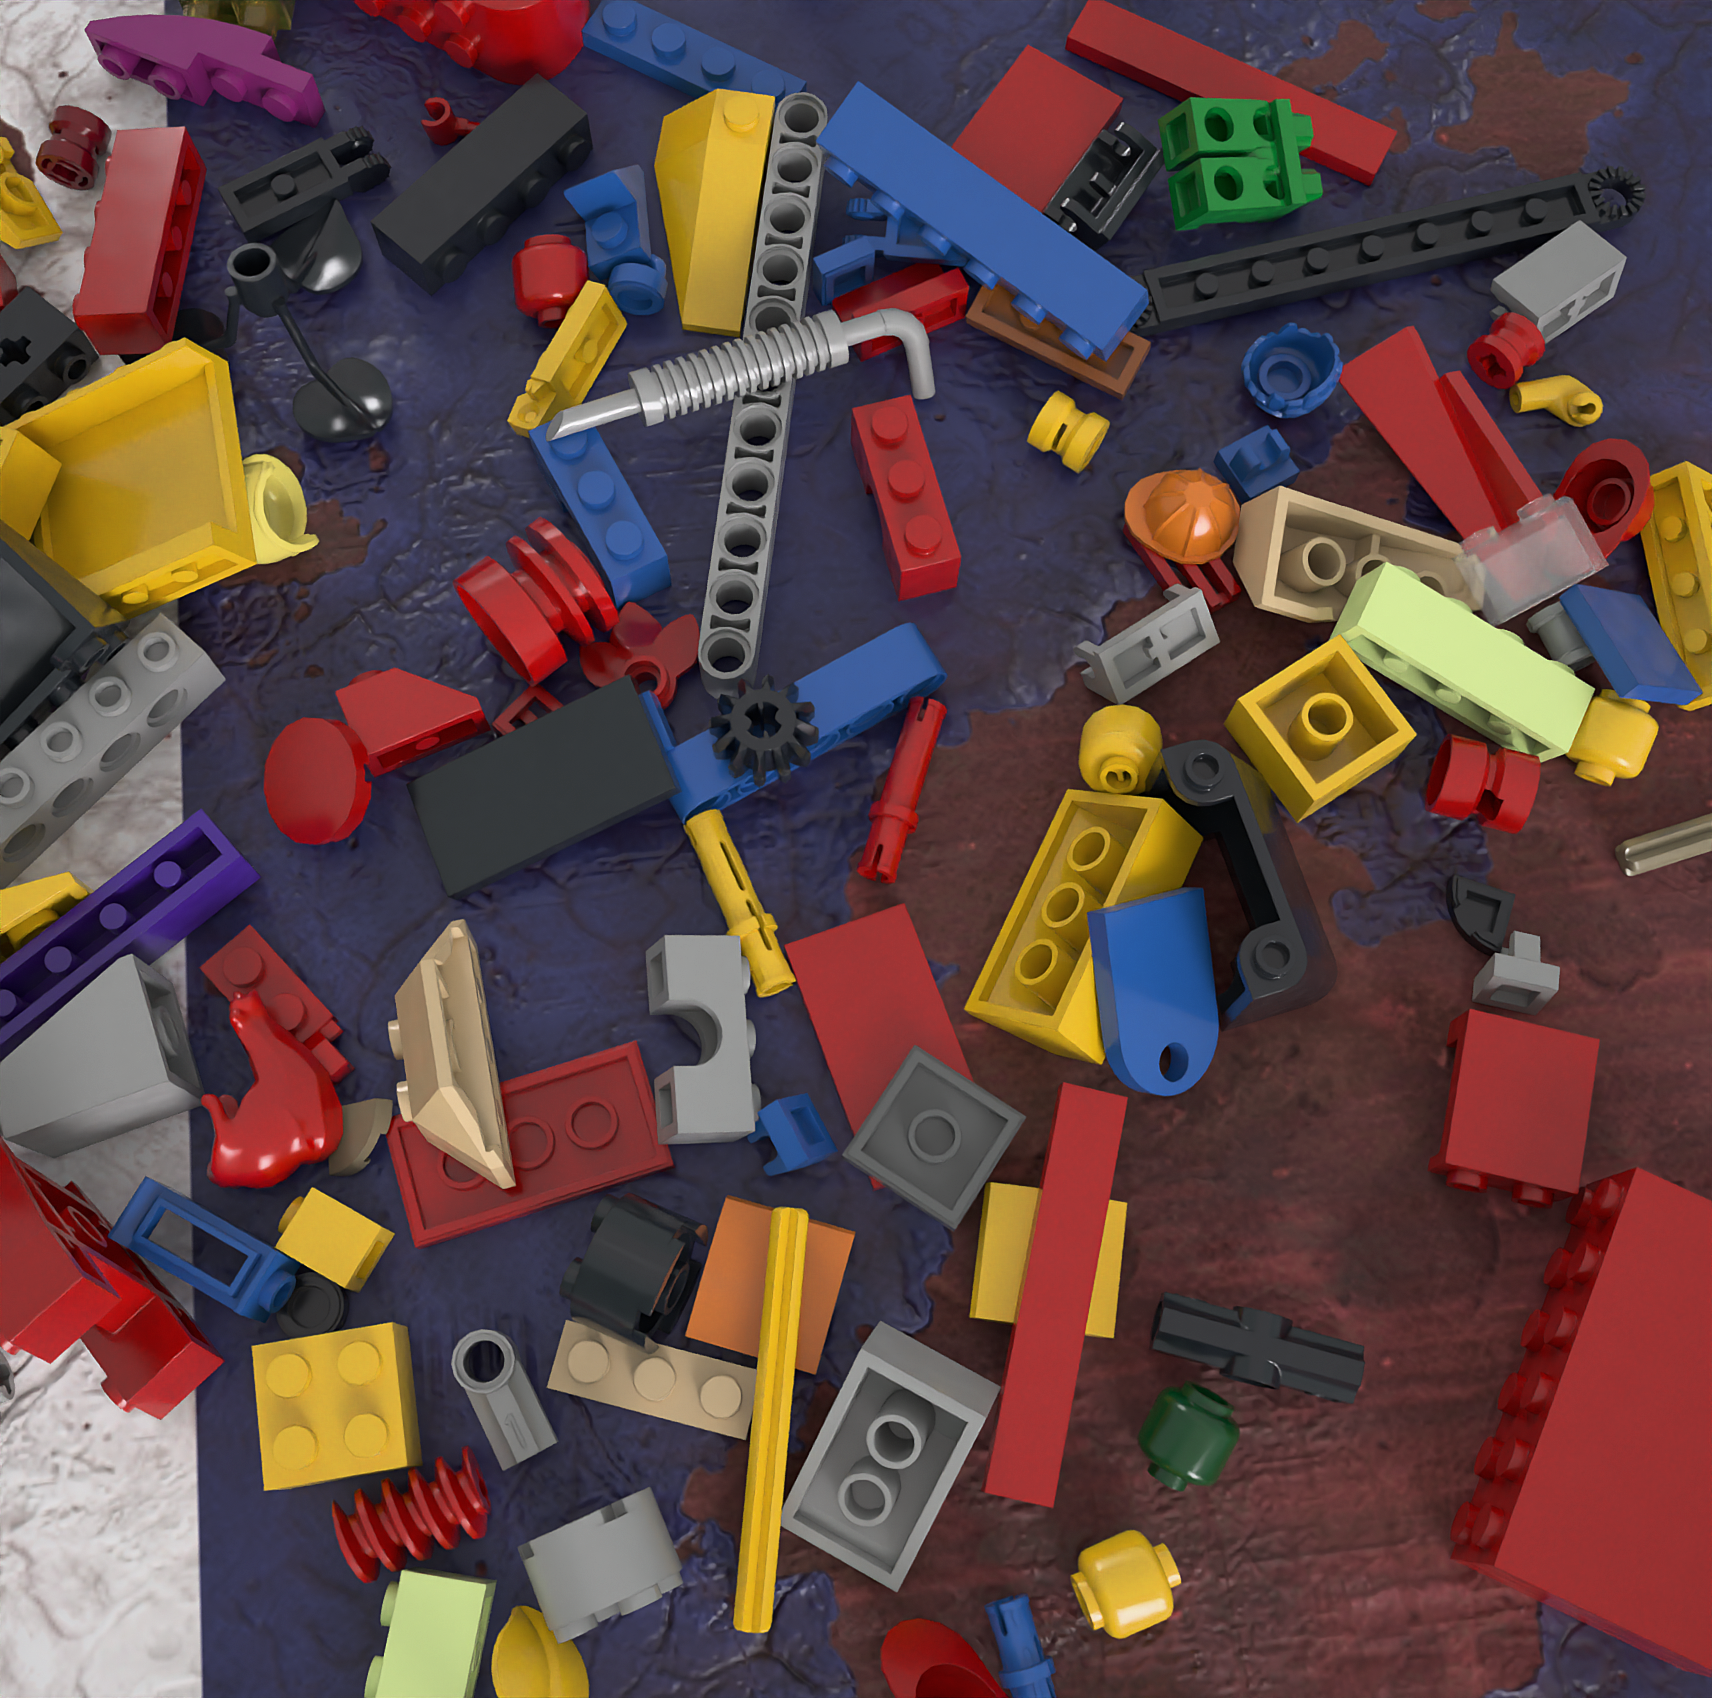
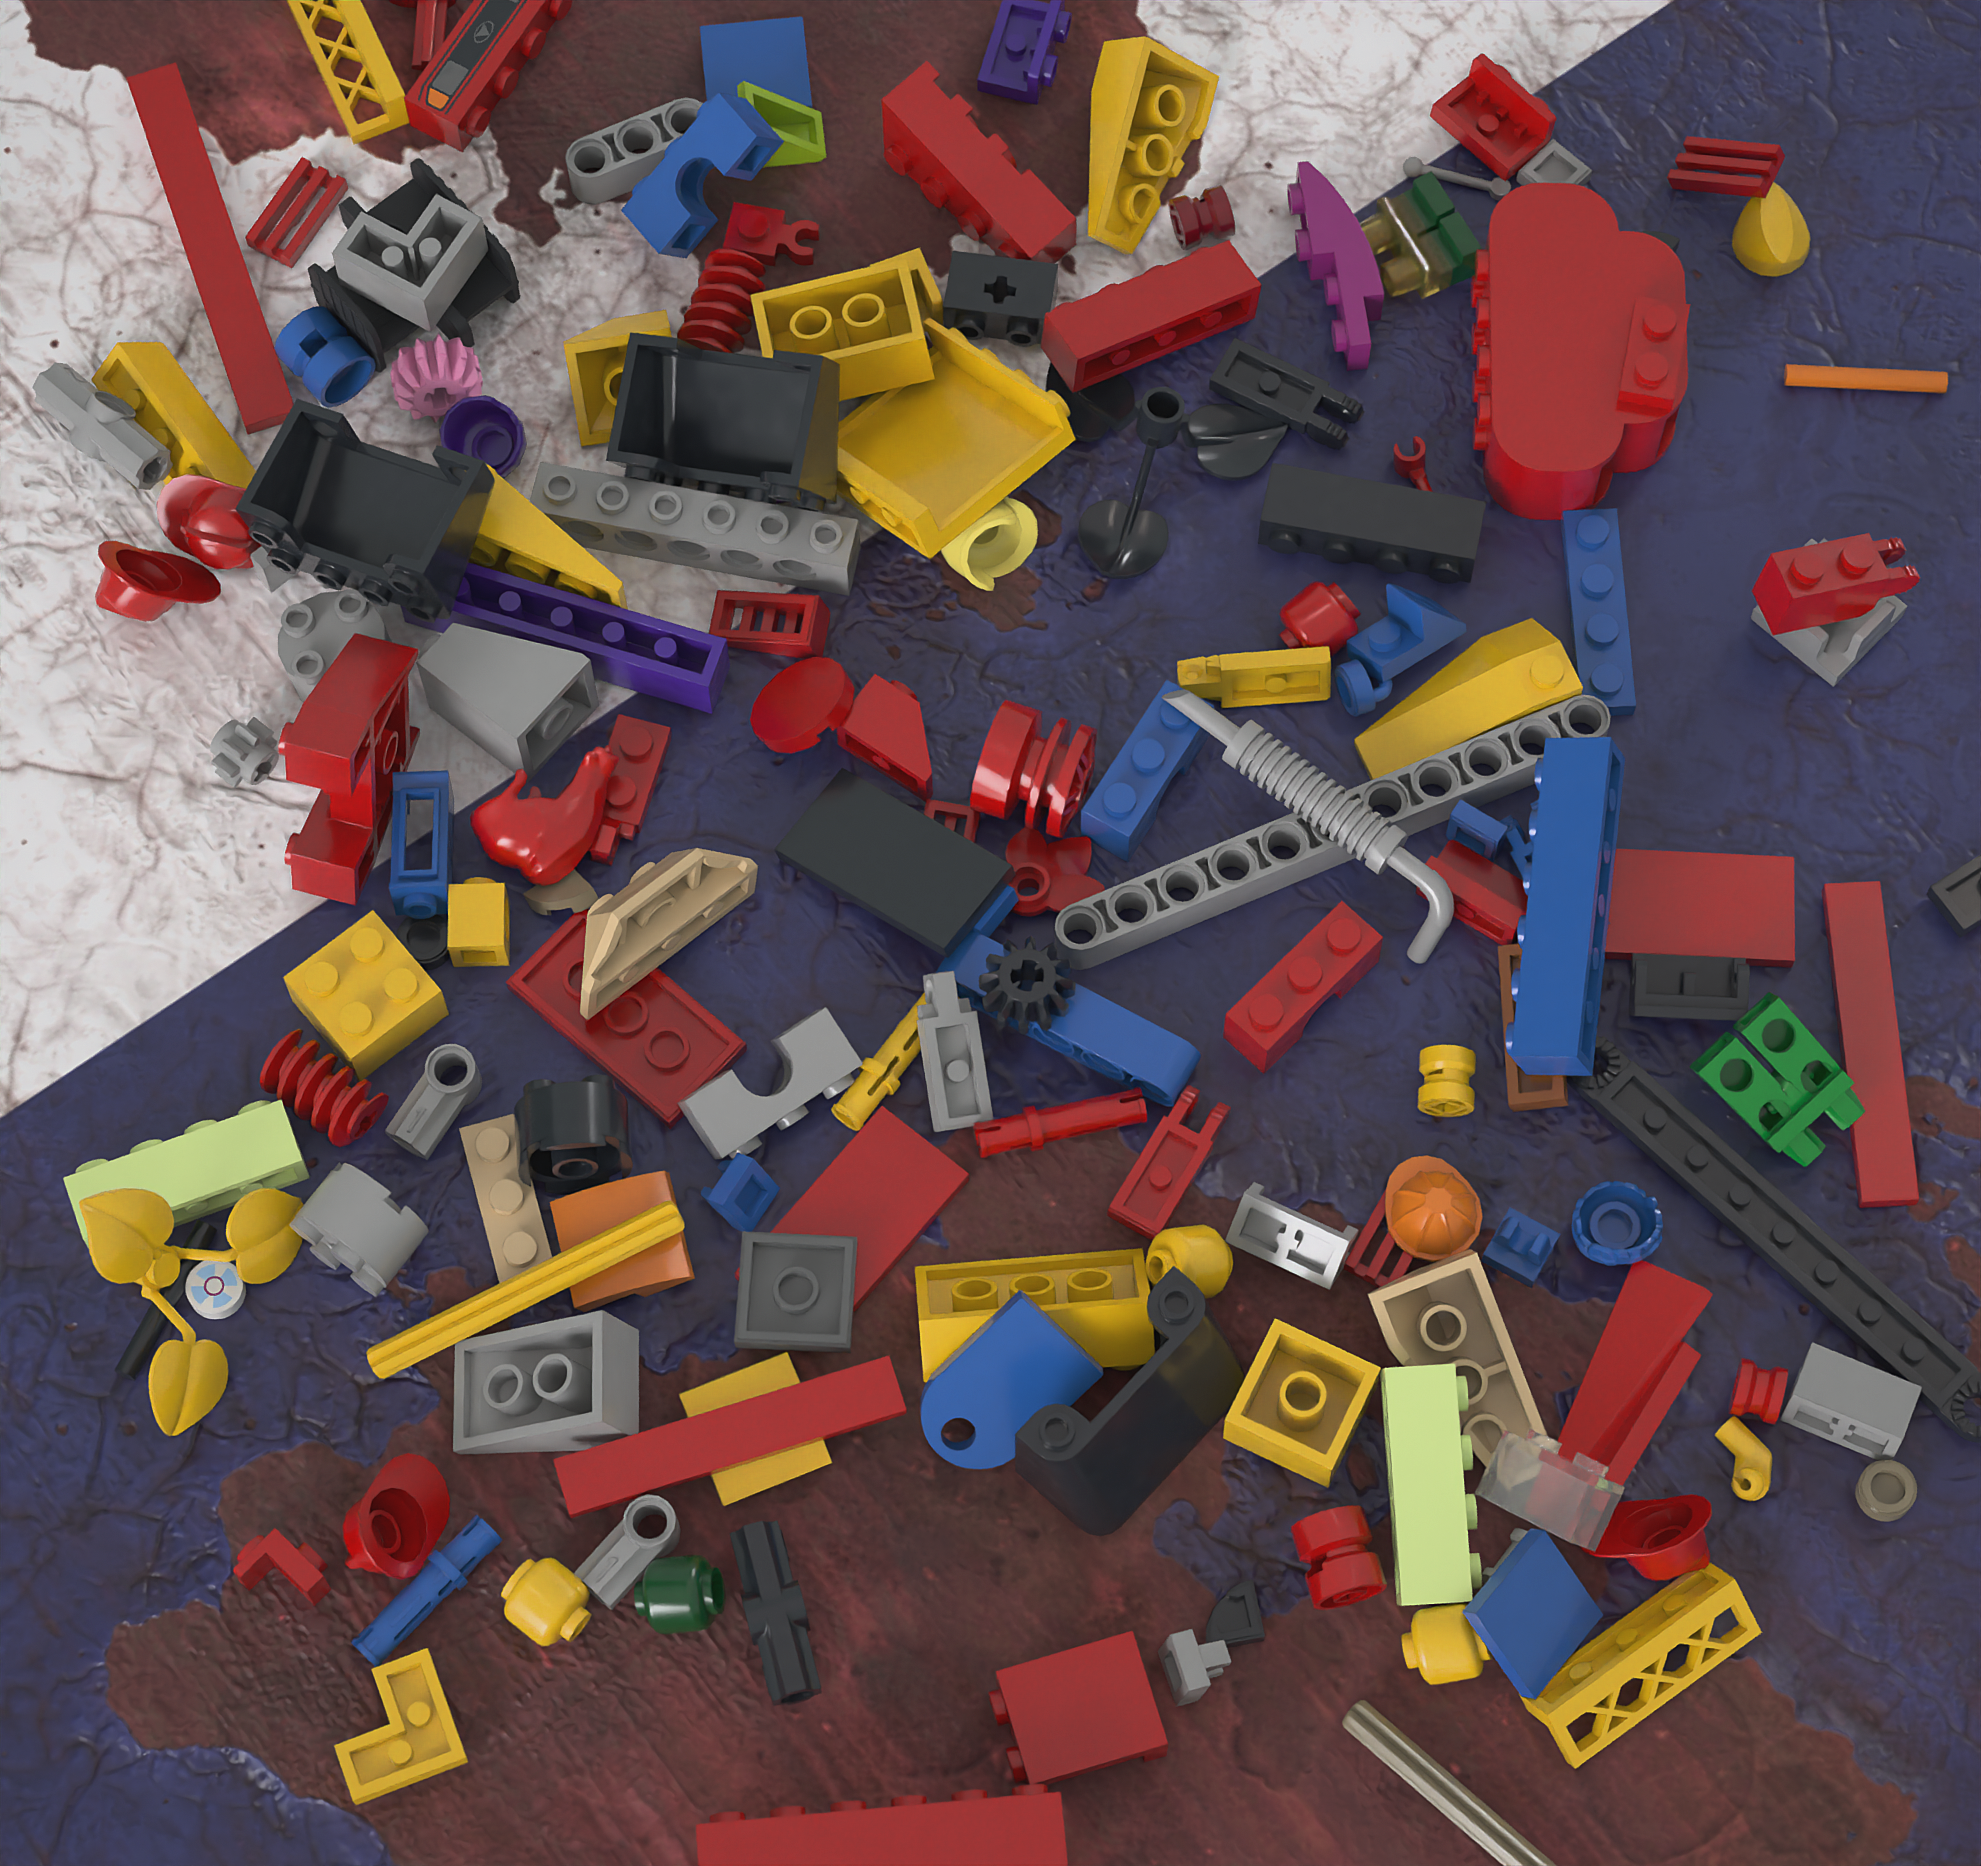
camera: 65 degrees right, 5 degrees down
none -> light grey piece [574,1495,681,1610]
none -> red slope [708,590,830,659]
none -> light grey hinge [916,971,993,1132]
none -> red hinge [1107,1085,1231,1241]
none -> dark tan tile [1855,1460,1917,1522]

